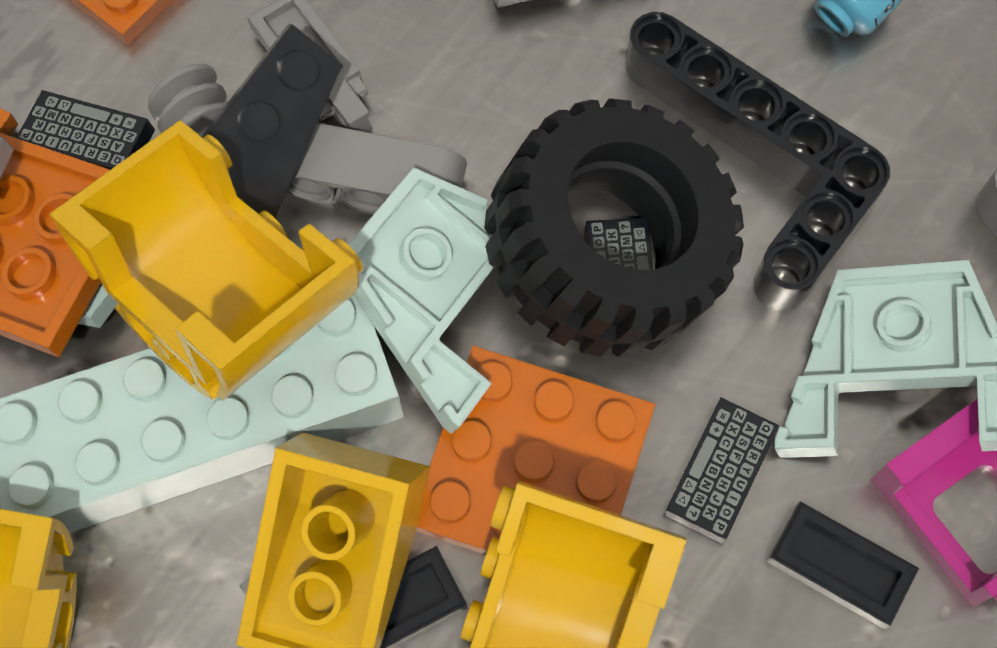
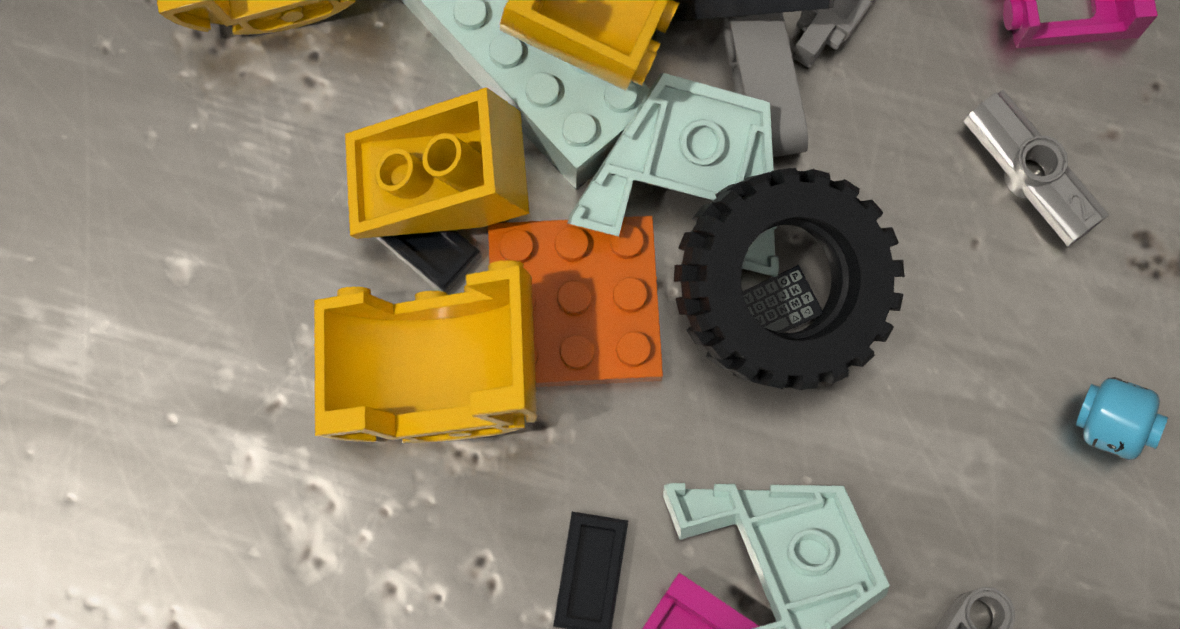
camera: 65 degrees right, 5 degrees up
black beam [625,12,890,311] -> none
tile [664,397,780,544] -> none

